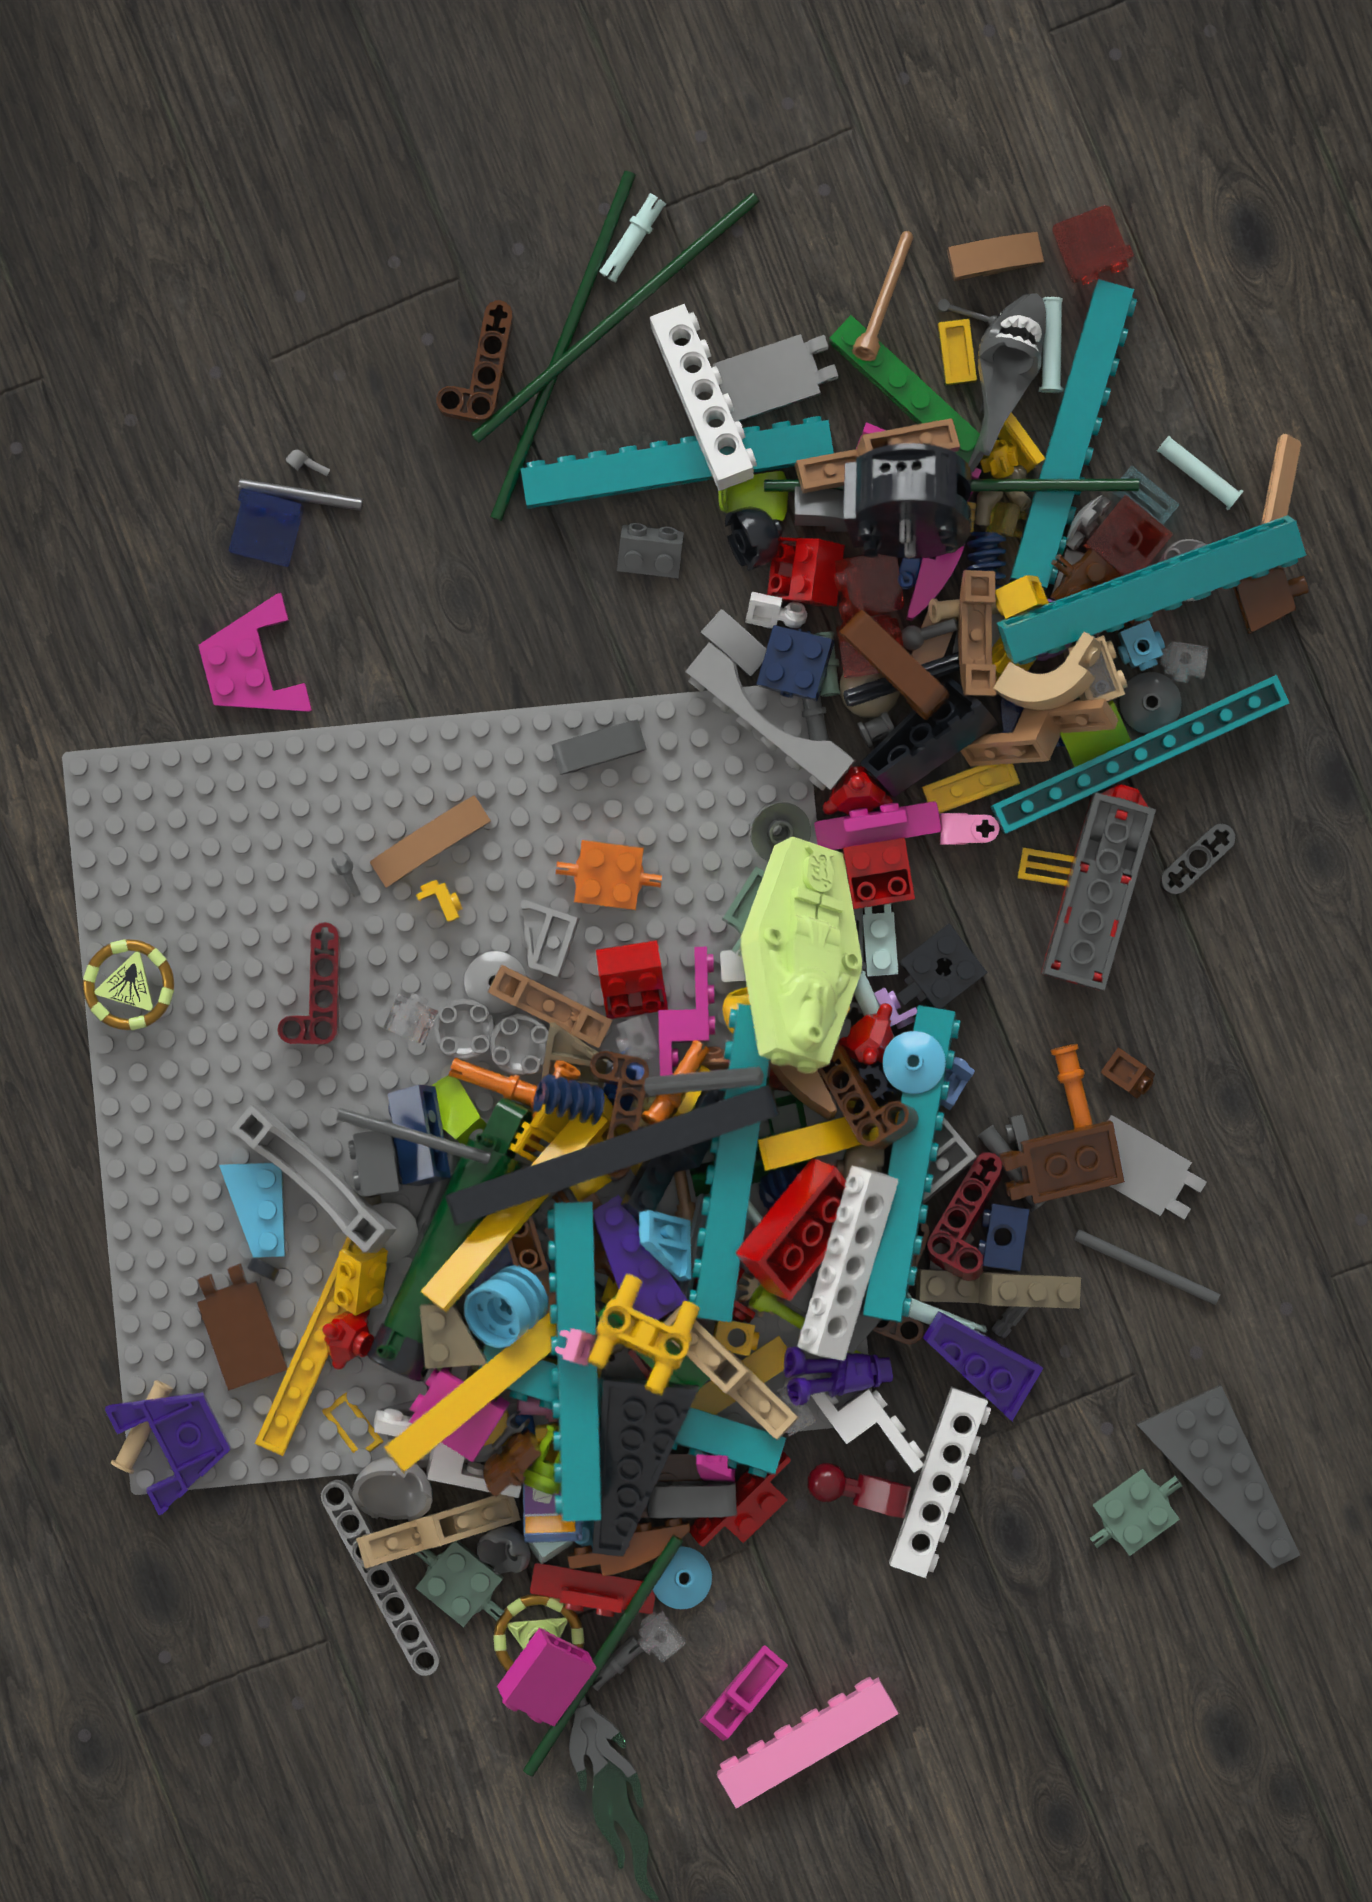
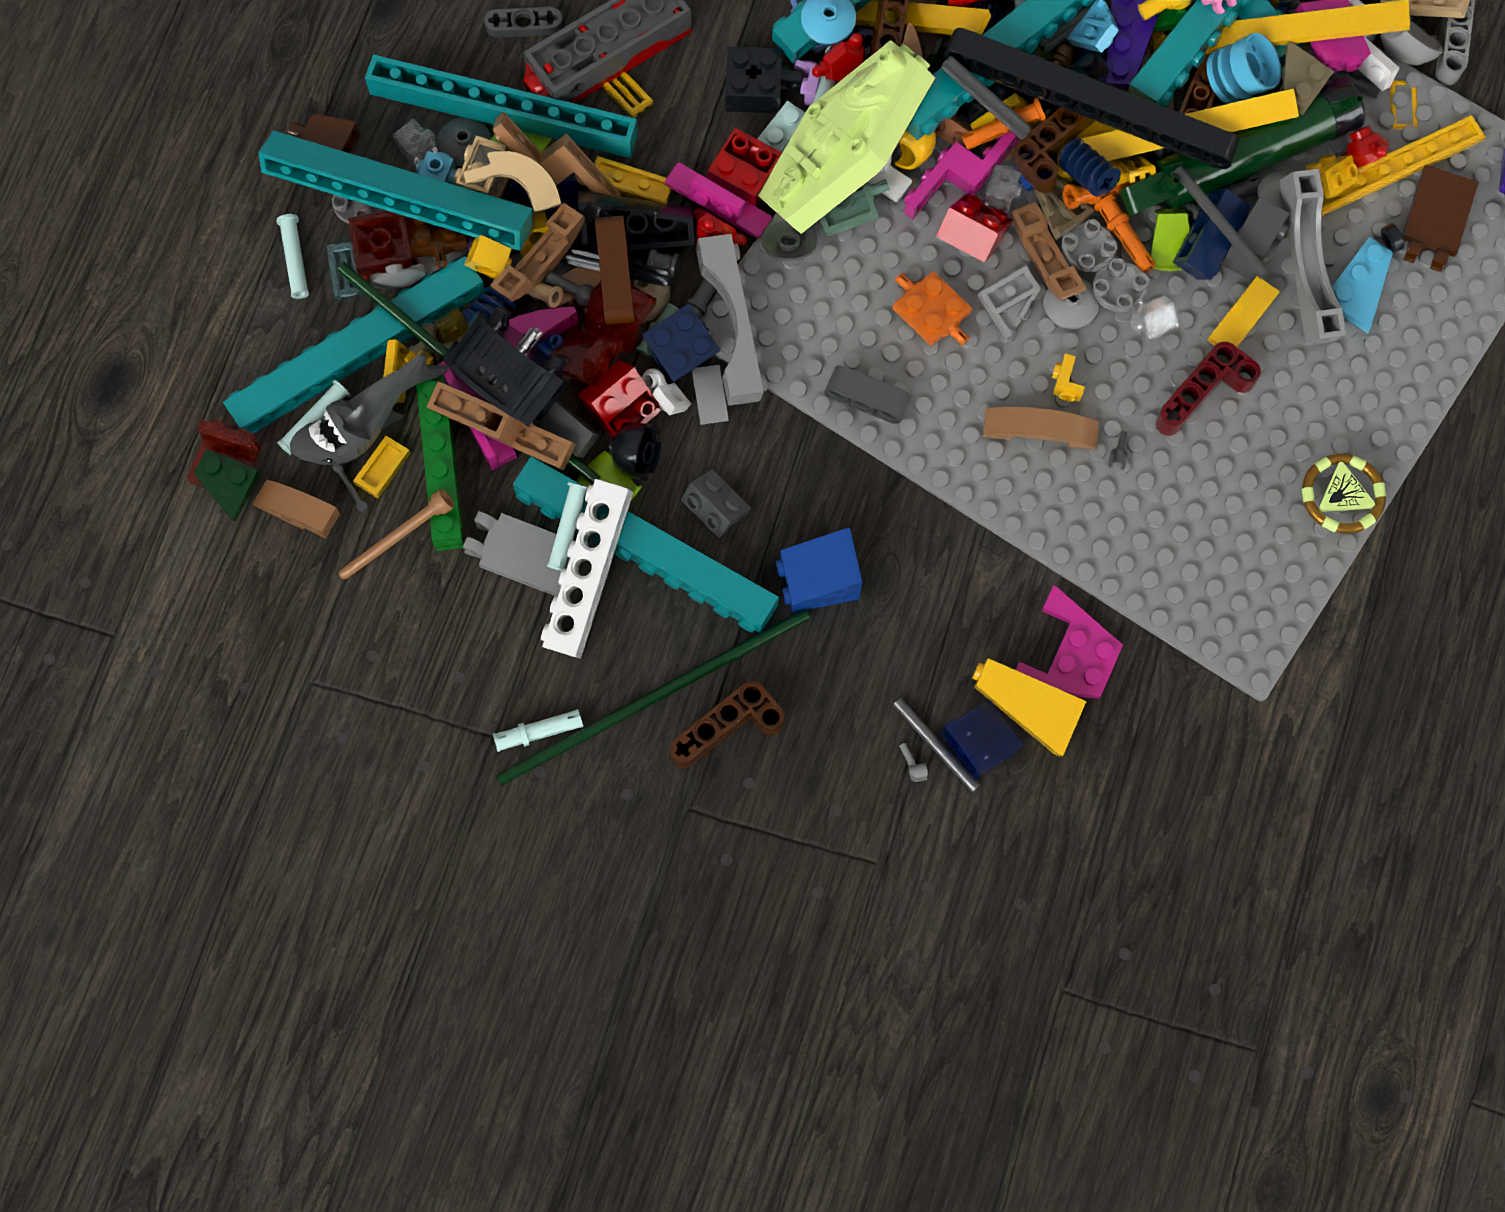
camera: 140 degrees left, 15 degrees down
dark green piece [471,192,760,443] -> none
bright pink piece [940,813,999,845] -> none
light nougat slope [1261,434,1301,525] -> none
none -> dark green wing [193,449,260,522]
none -> light aqua pin [547,482,588,571]
none -> blue slope [776,528,862,613]
none -> yellow slope [972,658,1086,757]
none -> yellow tile [1207,276,1280,347]

